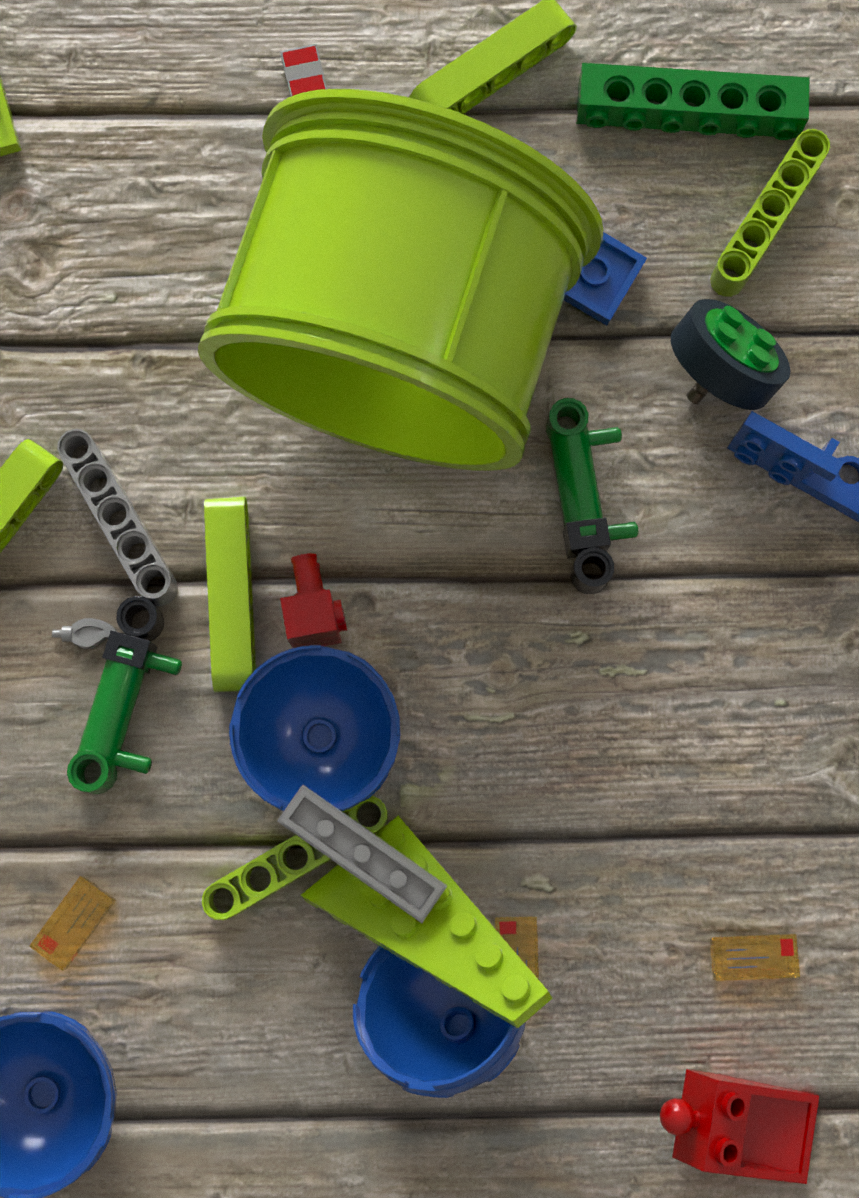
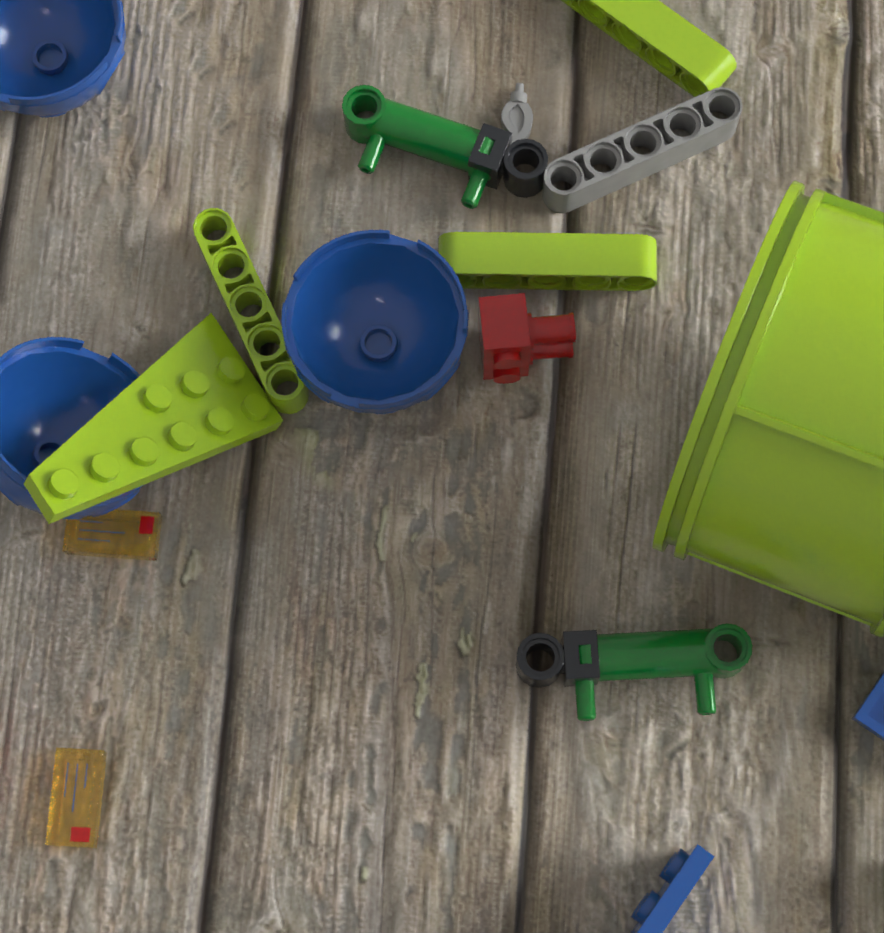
camera: 100 degrees right, 5 degrees down
clear yellow tile [29,876,116,971] -> none
light grey tile [277,784,447,923] -> none
black wheel [670,299,791,410] -> none

